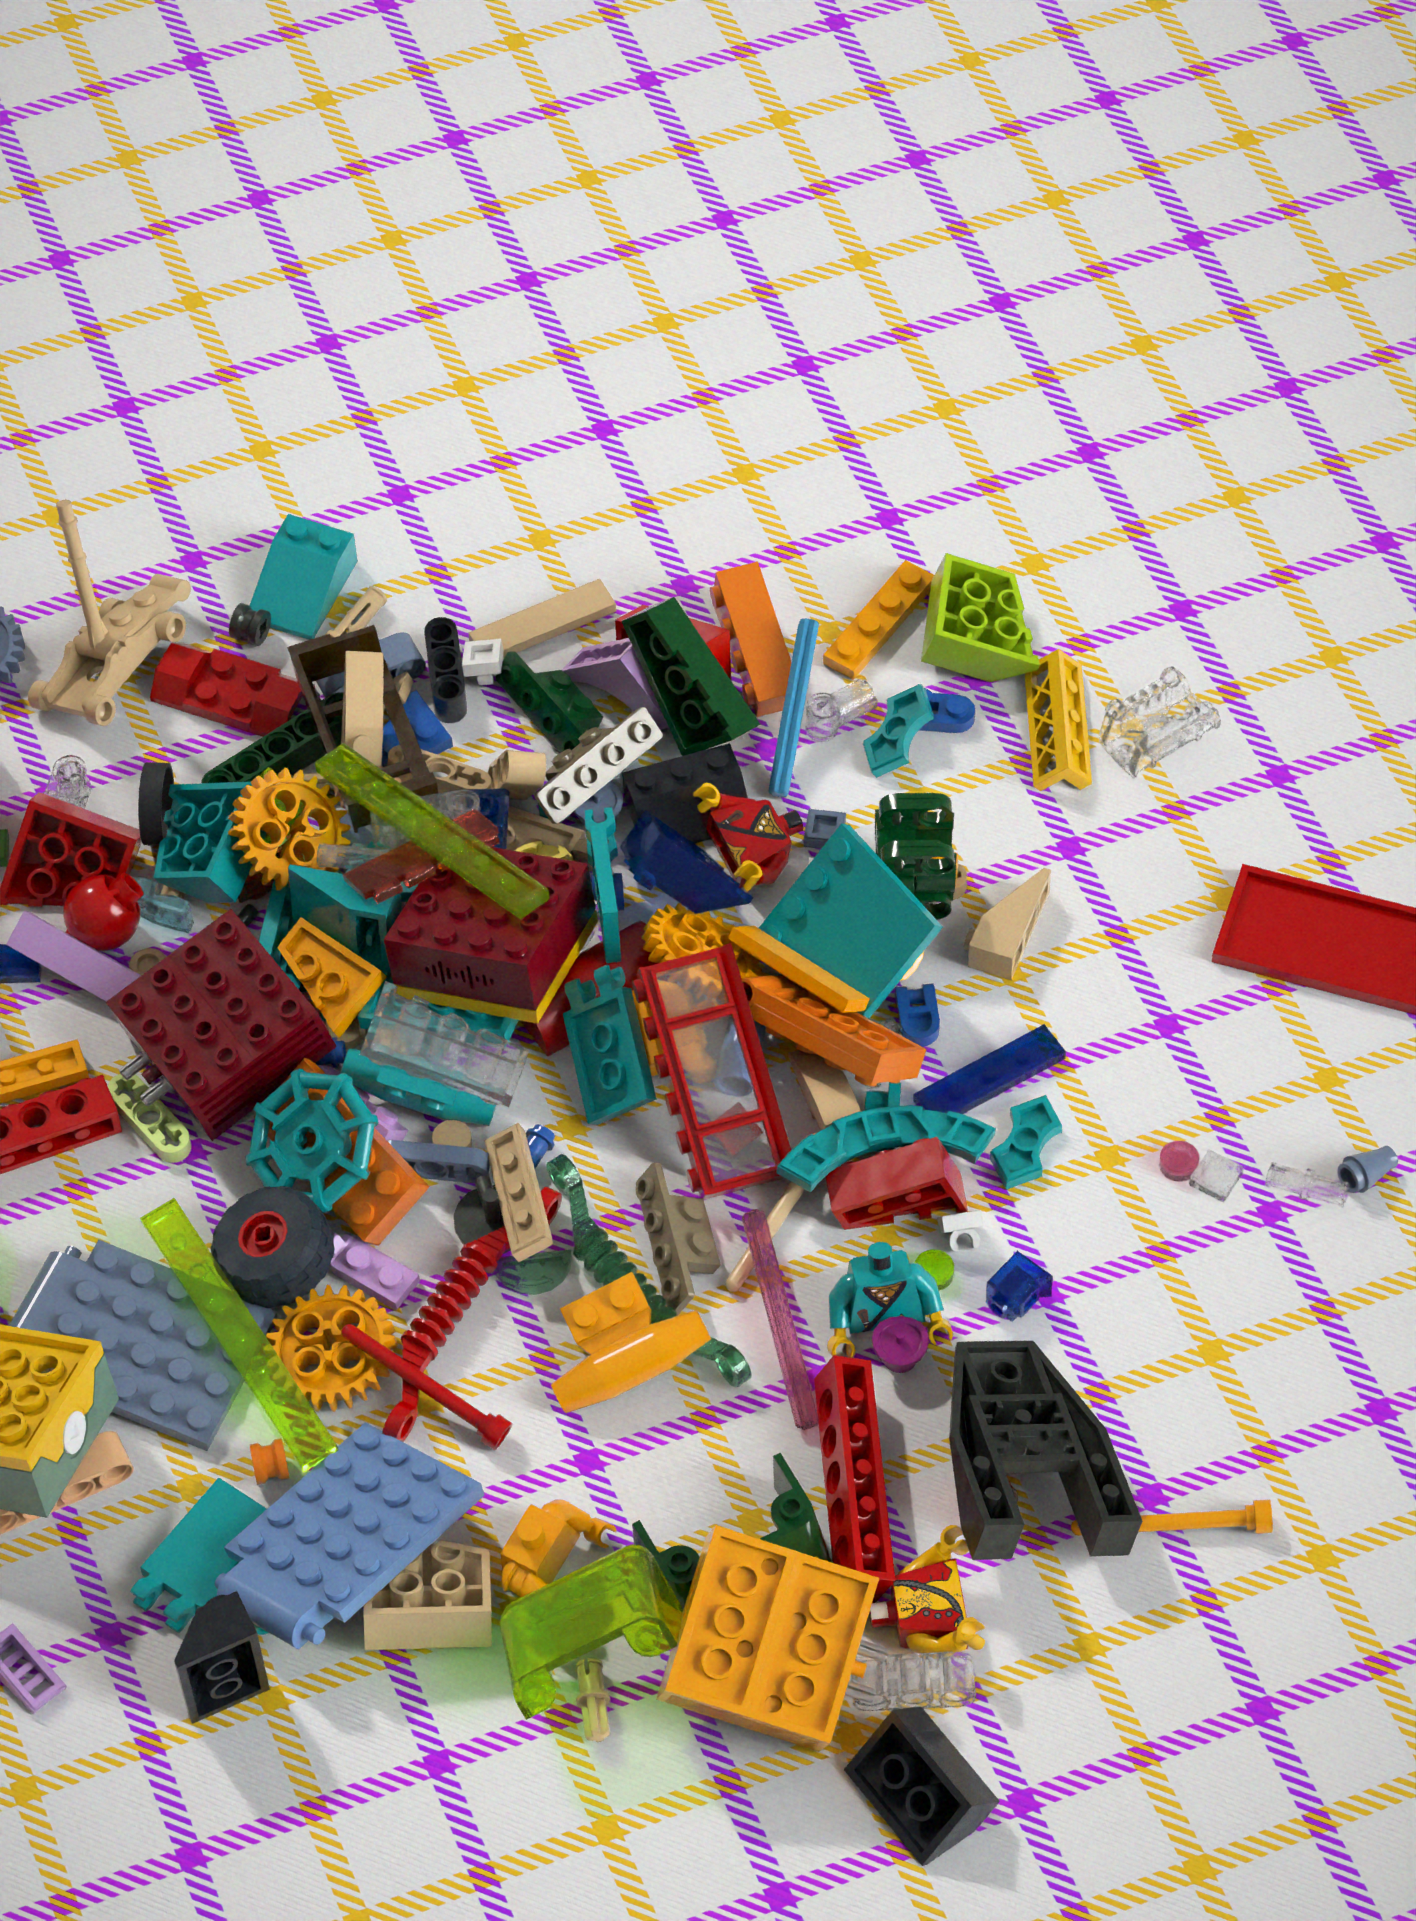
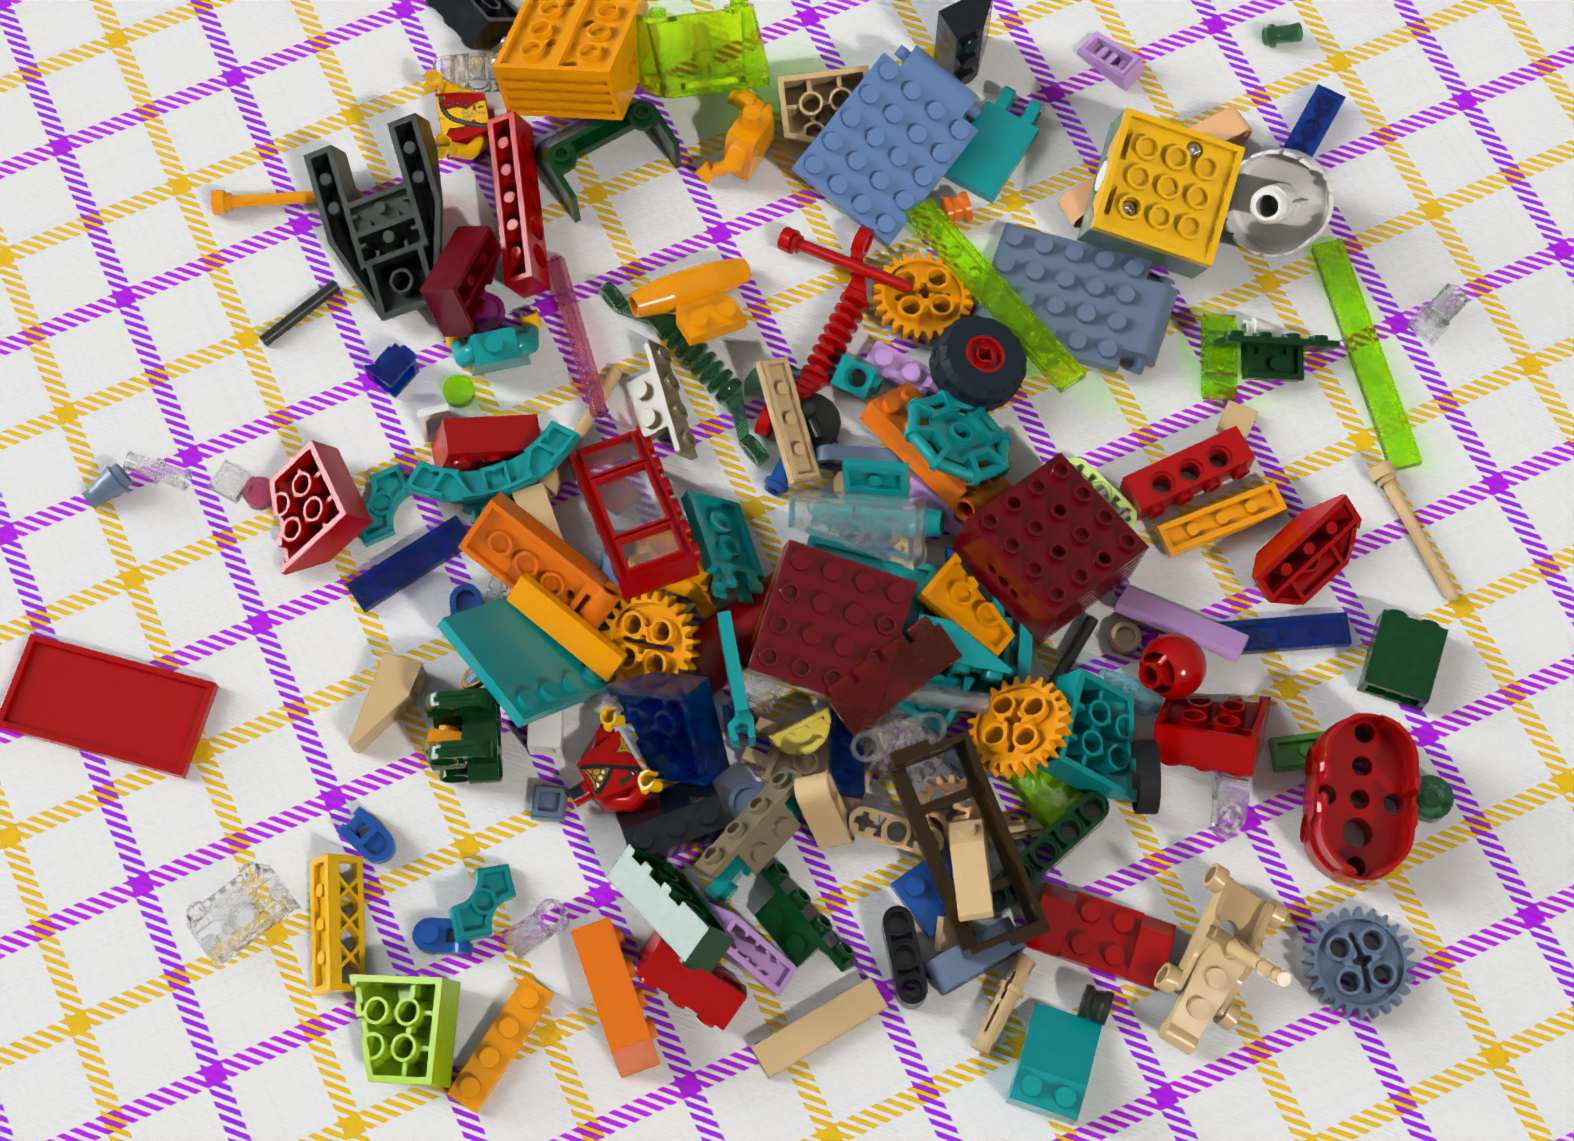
camera: 175 degrees right, 15 degrees up
clear neon green tile [315,743,550,920] -> none
white tile [462,639,504,685] -> none
dark azure axle [768,618,819,797] -> none
none -> pearl dark grey bar [259,280,341,347]
none -> red wedge [269,440,373,575]
none -> blue plate [336,806,396,864]
none -> dark red wedge [420,226,501,337]
none -> teal brick [830,353,884,399]

